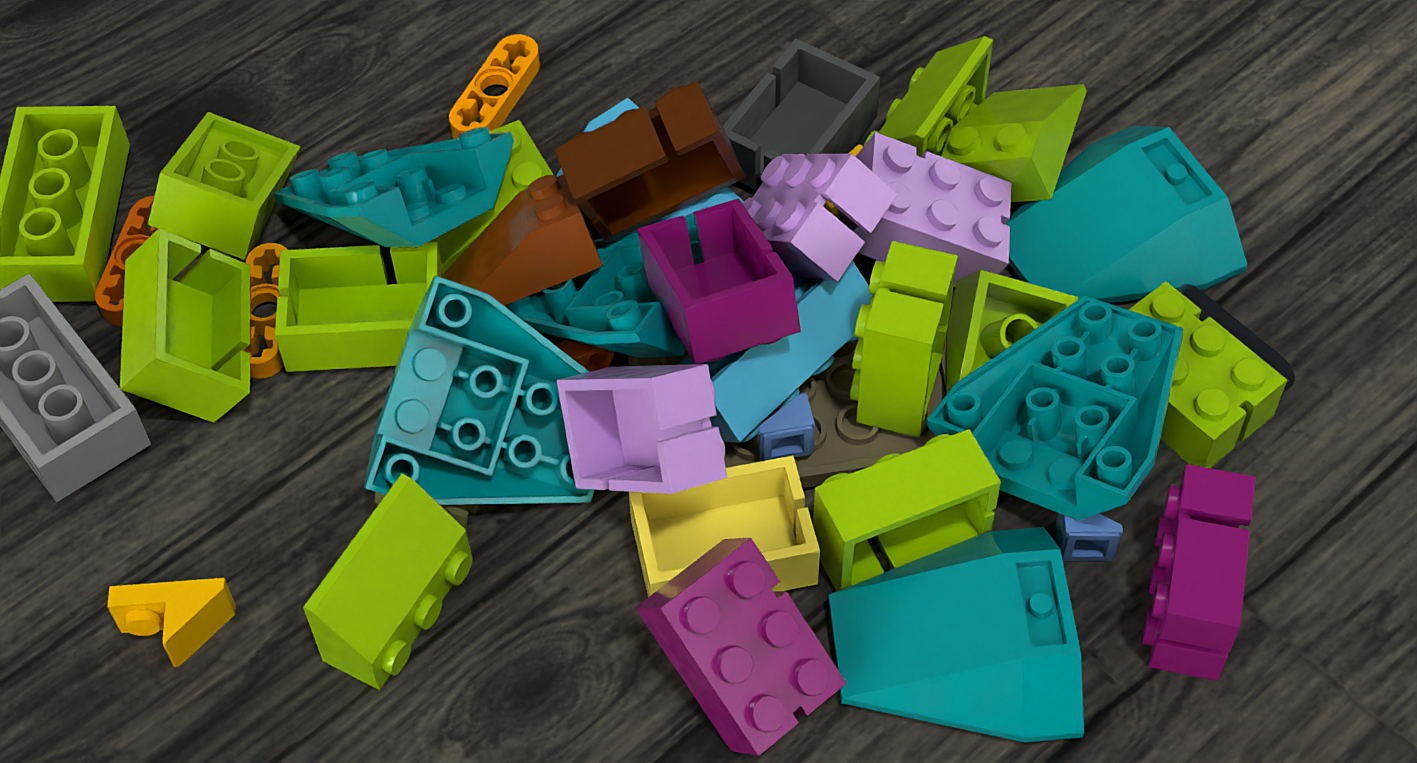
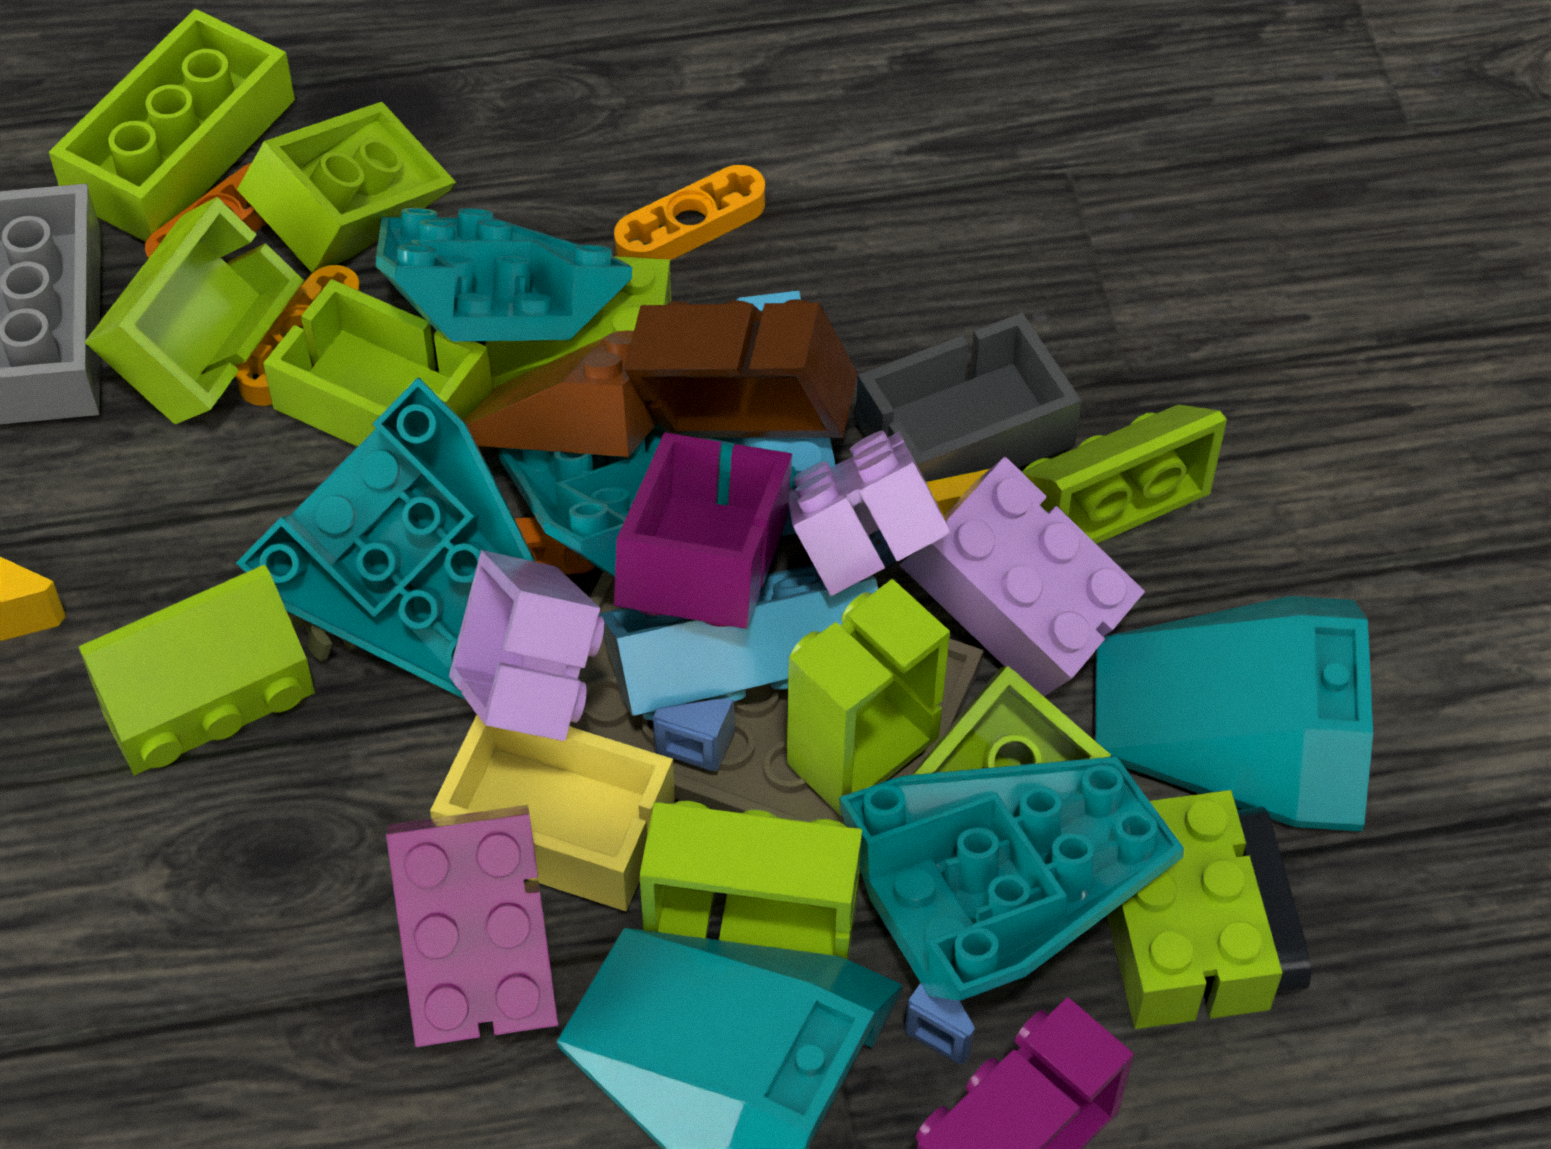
camera: 30 degrees right, 0 degrees up
lime slope [941,84,1087,202] -> none

